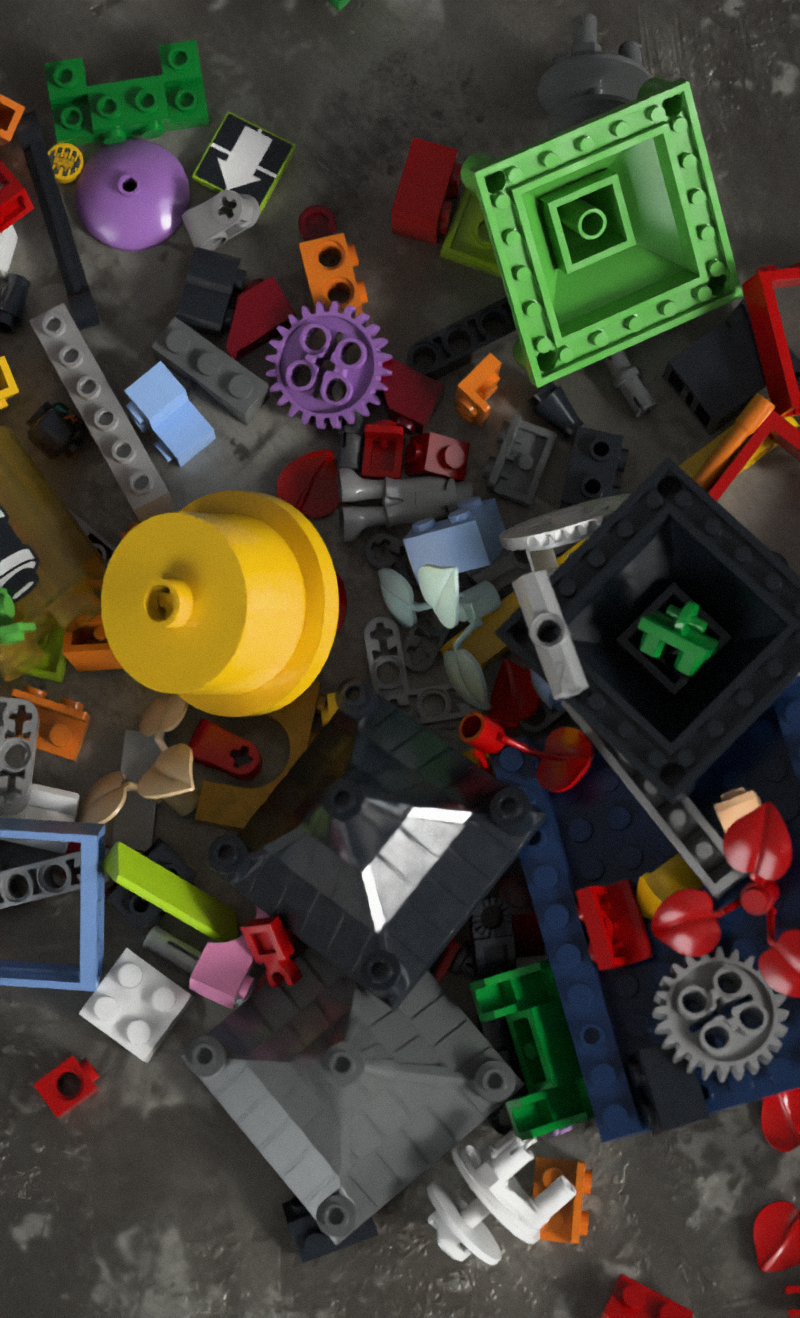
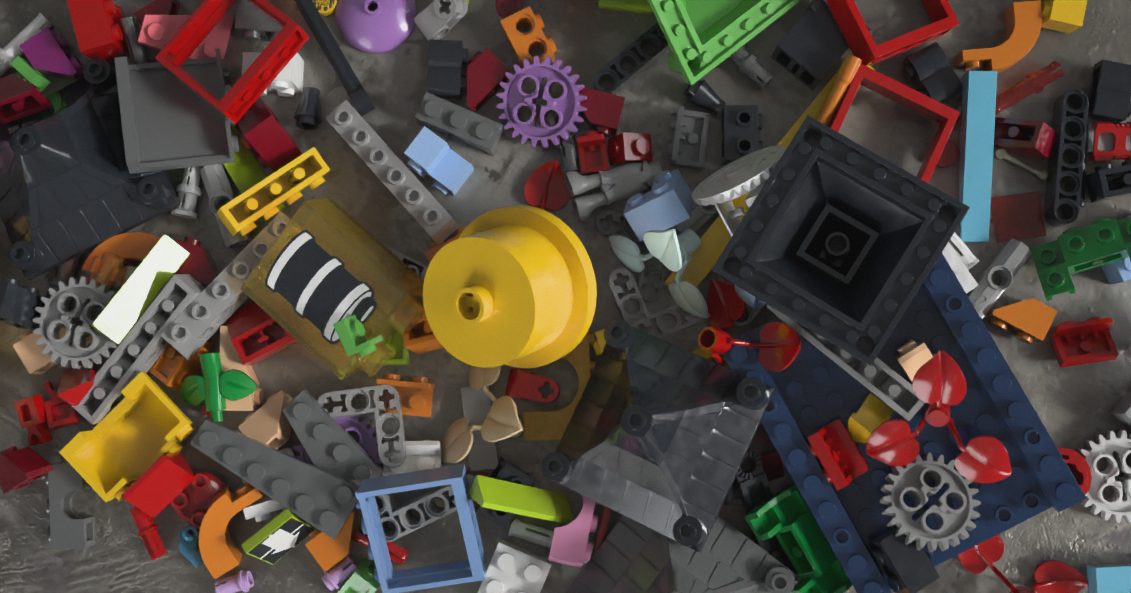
camera: 10 degrees left, 5 degrees up
black head [26,401,85,459] -> none
red plate [240,916,302,987] -> none
orange bracket [454,352,502,428] -> none
light grey piece [512,570,589,700] -> none
green hips [638,601,721,676] -> none

